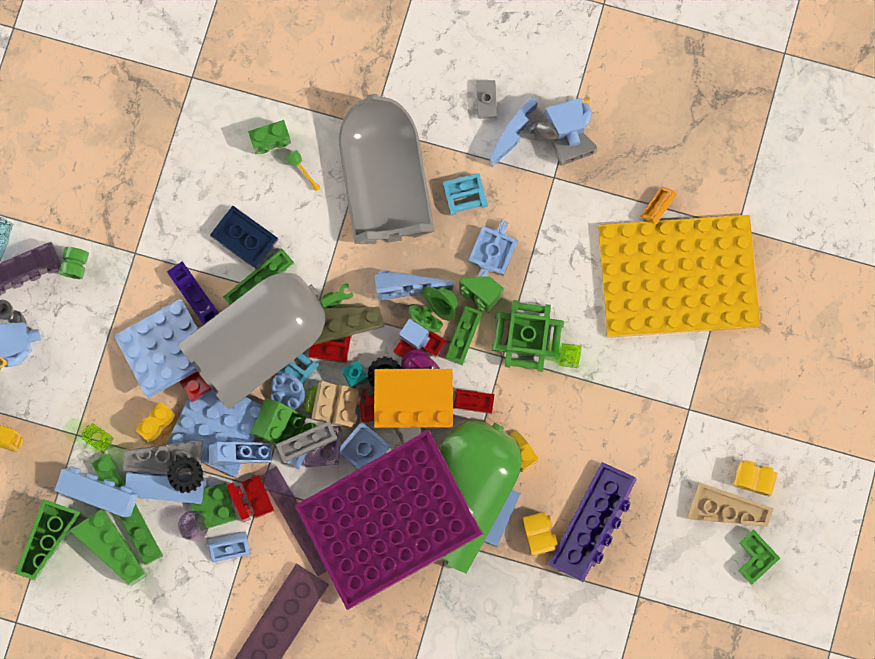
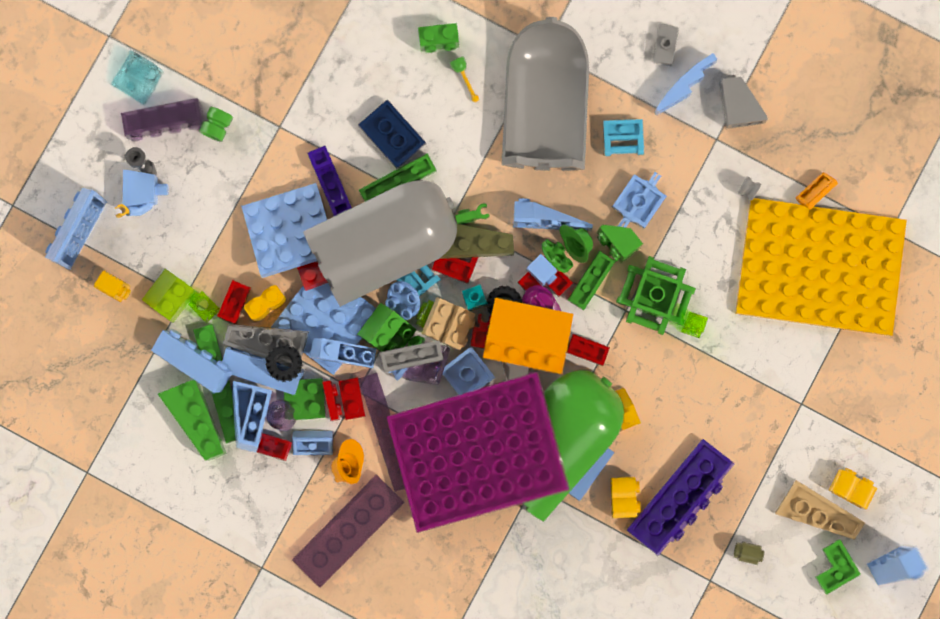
camera: 10 degrees right, 5 degrees up
bright green wedge [15,499,81,581] -> none
light blue torso [529,98,592,146] -> none
none -> lime slope [142,268,197,323]
none -> red plate [217,280,251,324]
none -> light blue wedge [232,381,272,453]
none -> red plate [256,433,292,461]
none -> light orange piece [331,439,364,484]
none -> olive brick [733,541,764,565]
none -> light grey wheel [738,176,761,201]
none -> light blue wedge [867,546,928,585]

